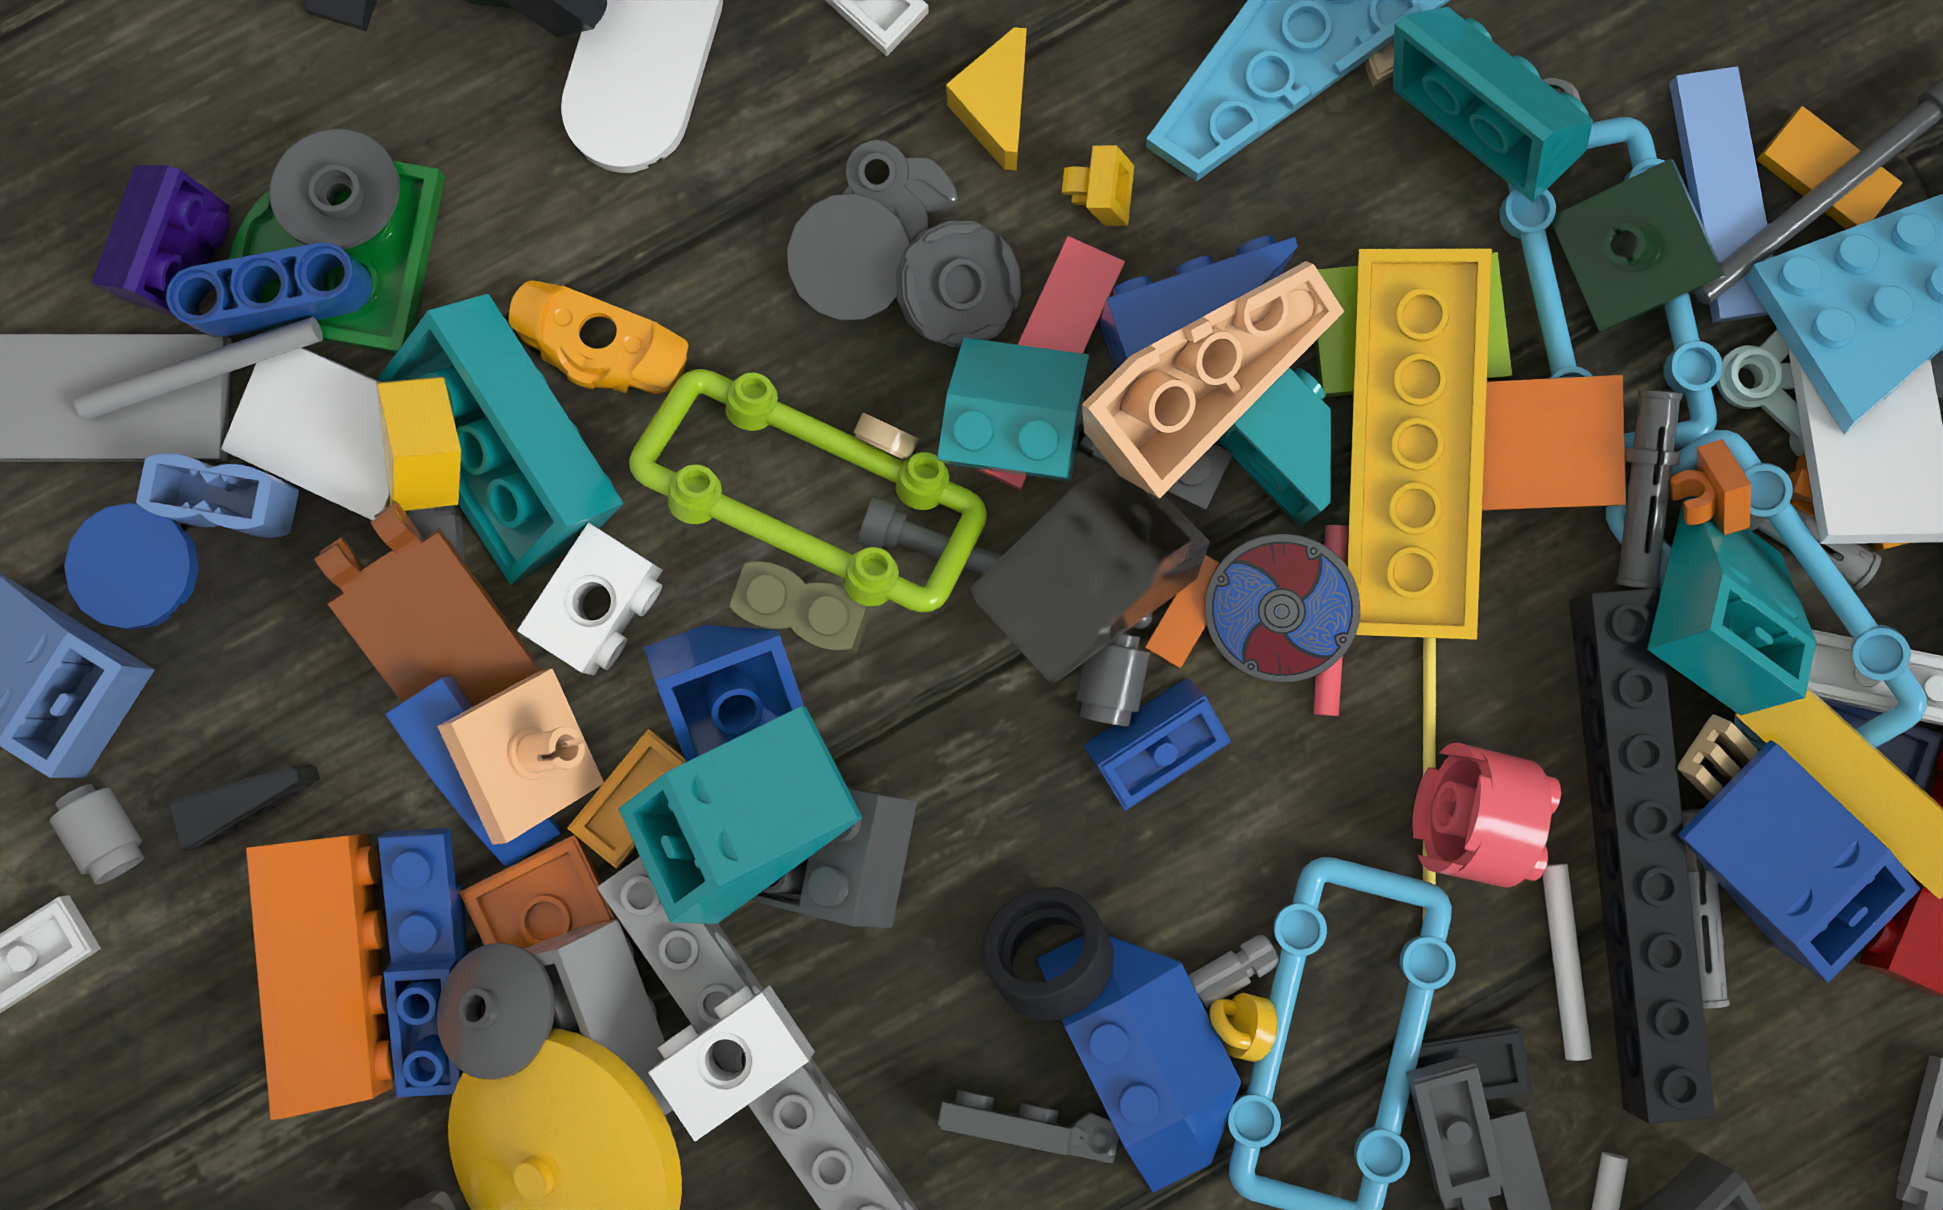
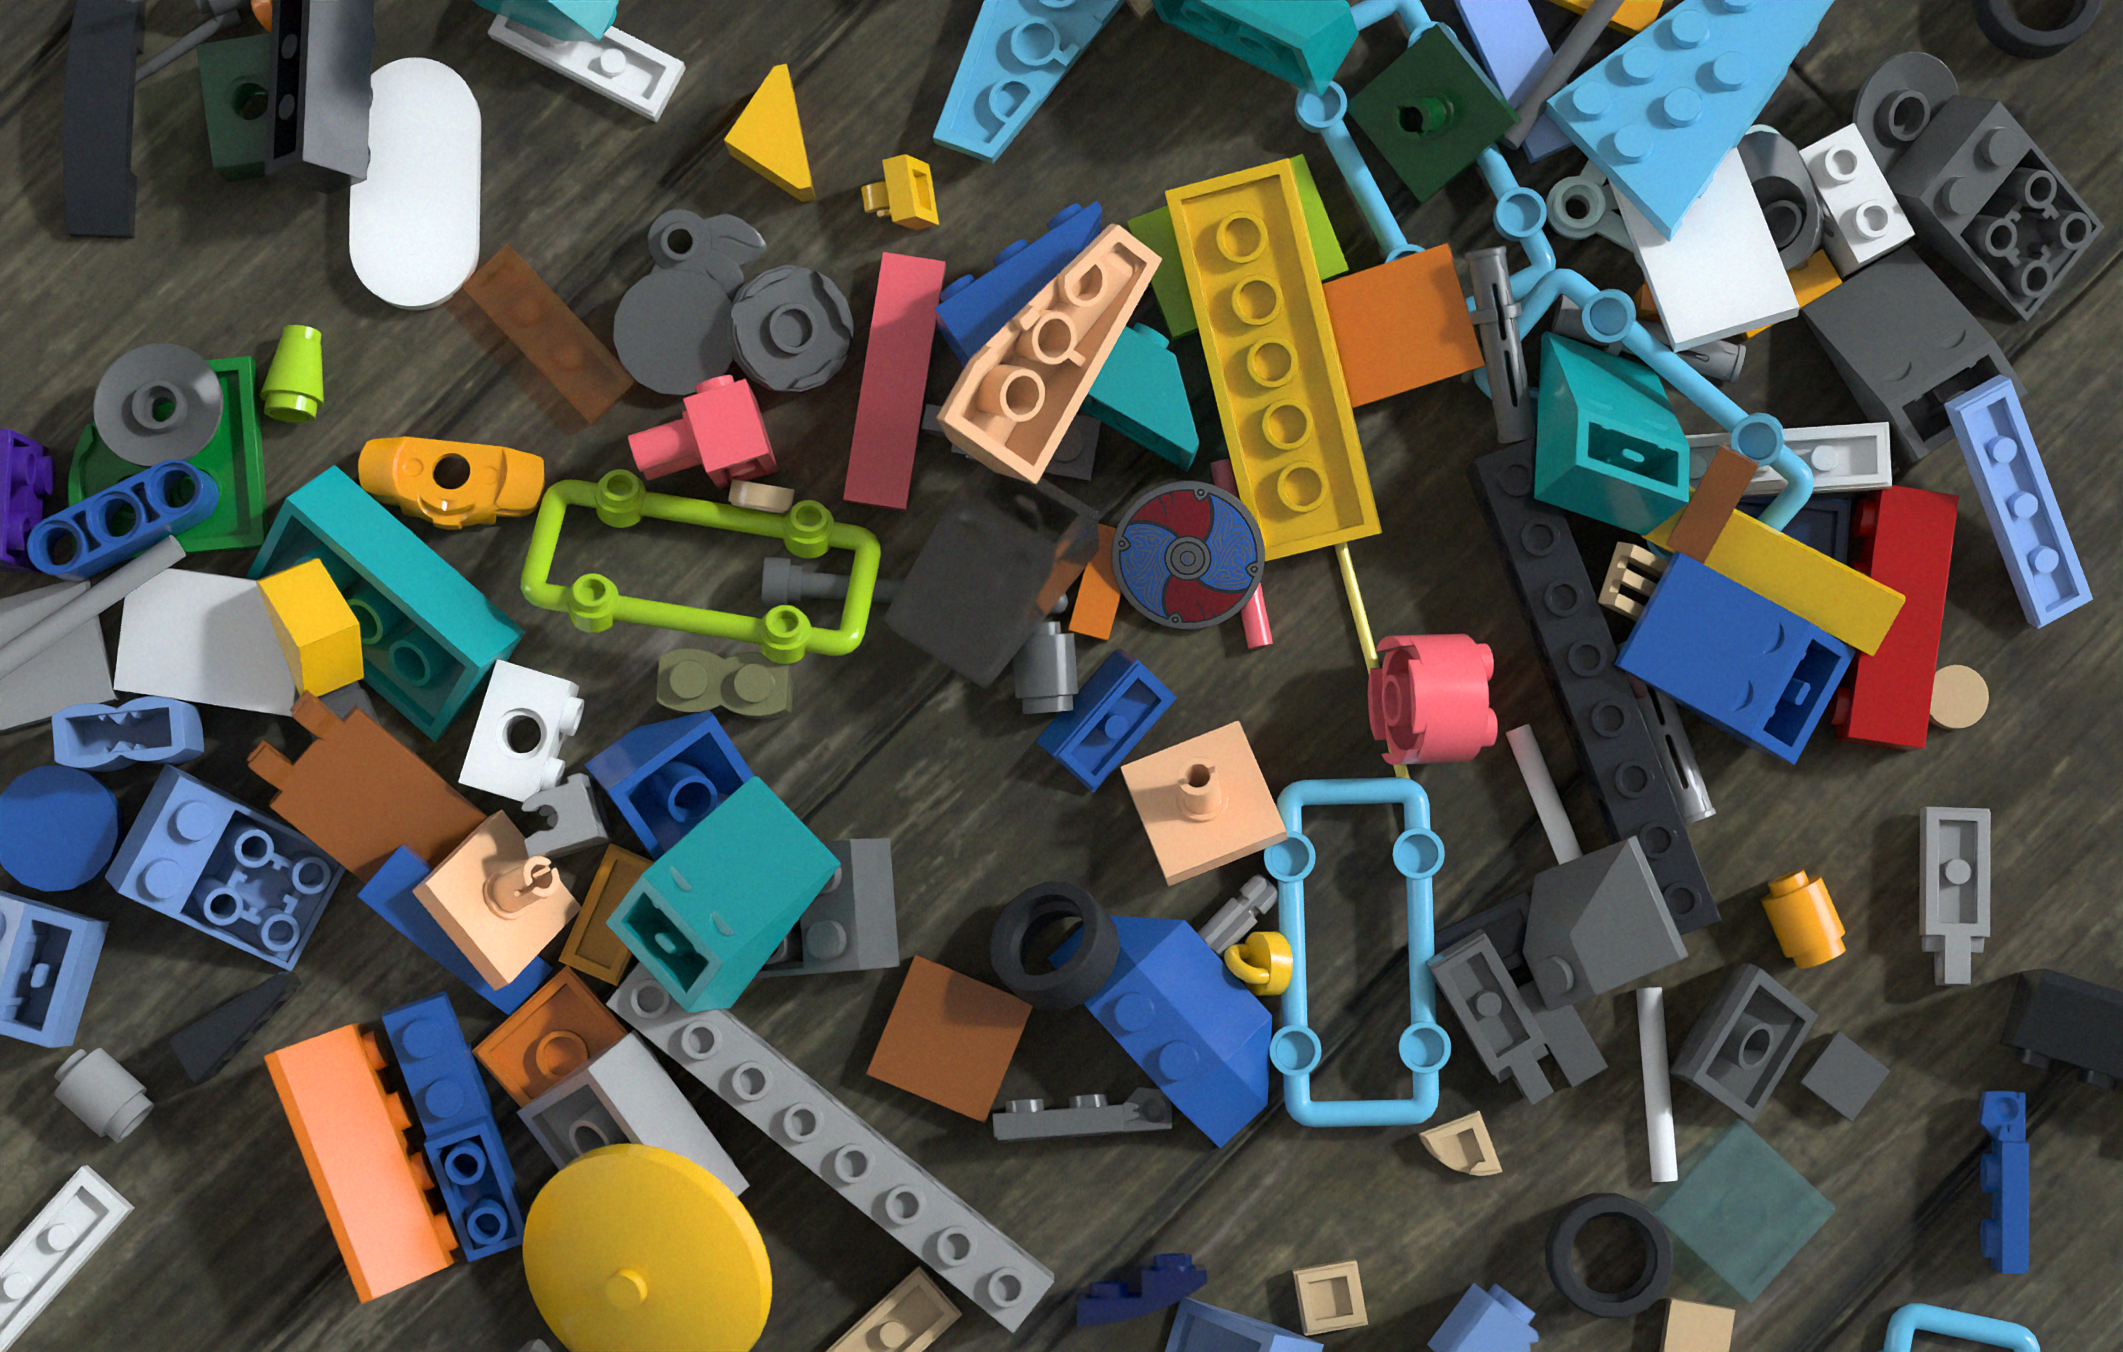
camera: 25 degrees left, 0 degrees up
dark grey dish [437,943,555,1080] -> none
white brick [648,985,815,1141] -> none
teal slope [937,338,1090,482] -> none
orange tile [1670,439,1751,535] -> none
none -> medium blue slope [105,764,346,971]
none -> lime cone [260,325,324,424]
none -> clear orange tile [462,244,639,426]
none -> light grey hinge [522,773,615,860]
none -> coral brick [628,375,779,490]
none -> dark orange tile [866,955,1033,1123]
none -> light nougat tile [1120,720,1288,887]
none -> dark grey slope [1523,835,1688,1012]
none -> dark orange piece [1666,443,1759,564]
none -> light orange brick [1761,869,1846,969]

